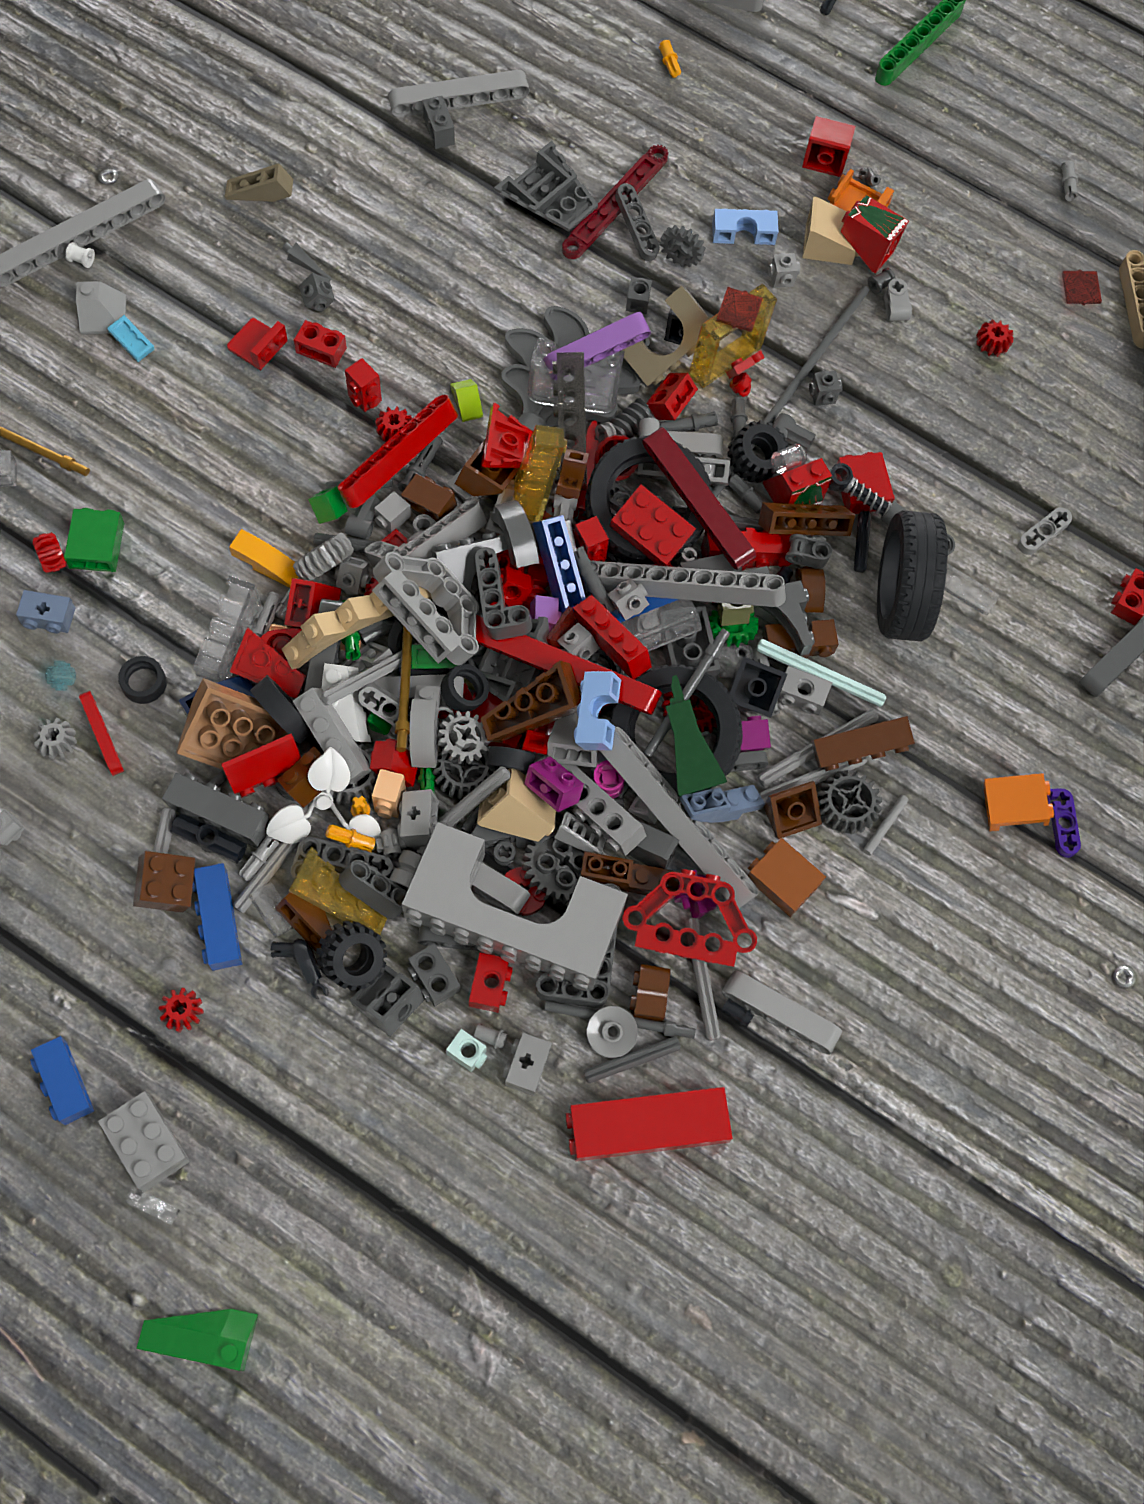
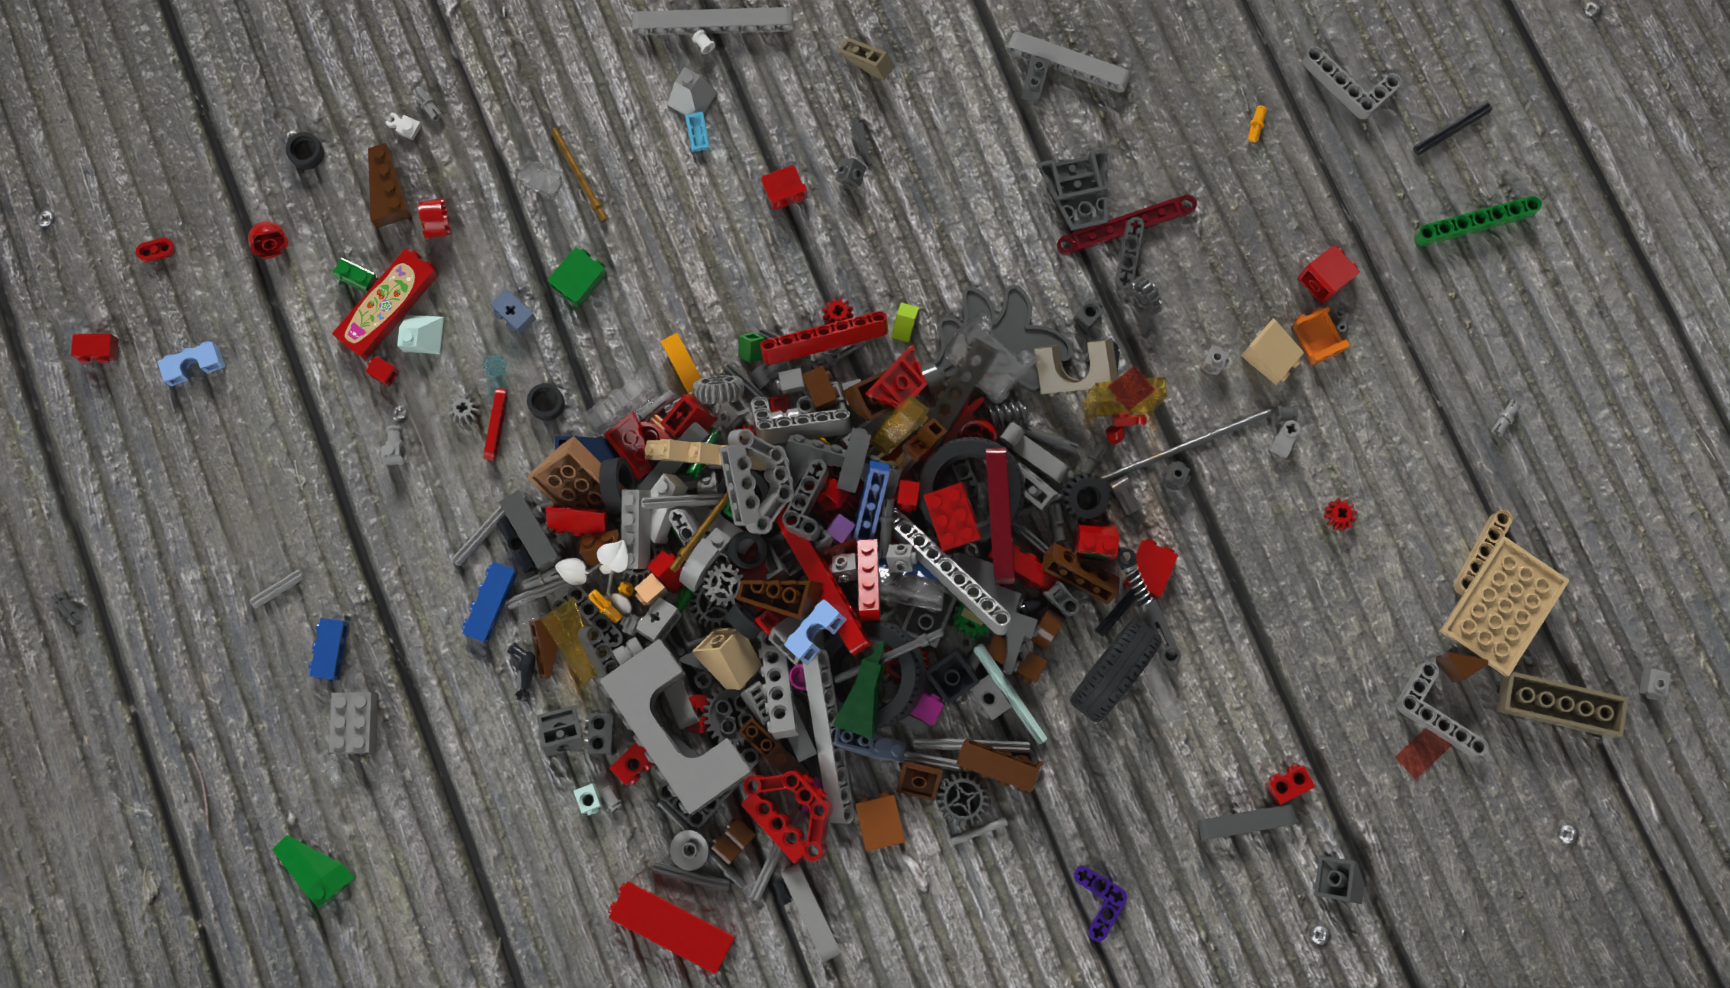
camera: 40 degrees right, 10 degrees up
red gear [32,532,66,573] -> none
reddish brown brick [133,851,195,913] -> none
red gear [158,988,204,1032] -> none
red brick [294,320,347,368] -> none
black tyre [316,921,387,990] -> none
red brick [345,358,382,412] -> none
light grey axle [437,766,511,827] -> none
light grey brick [502,1033,552,1096] -> none
magenta brick [524,756,584,812] -> none
medium lavender beam [543,312,651,380] -> none
light grey bush [595,422,616,442] -> none
red brick [646,373,698,420] -> none
light blue arch [712,209,778,245] -> none
clear brick [771,444,807,474] -> none
red slope [840,195,909,274] -> none
orange panel [983,773,1054,832] -> none
light grey beam [1018,508,1072,555] -> none
clear red piece [1062,269,1102,306] -> none

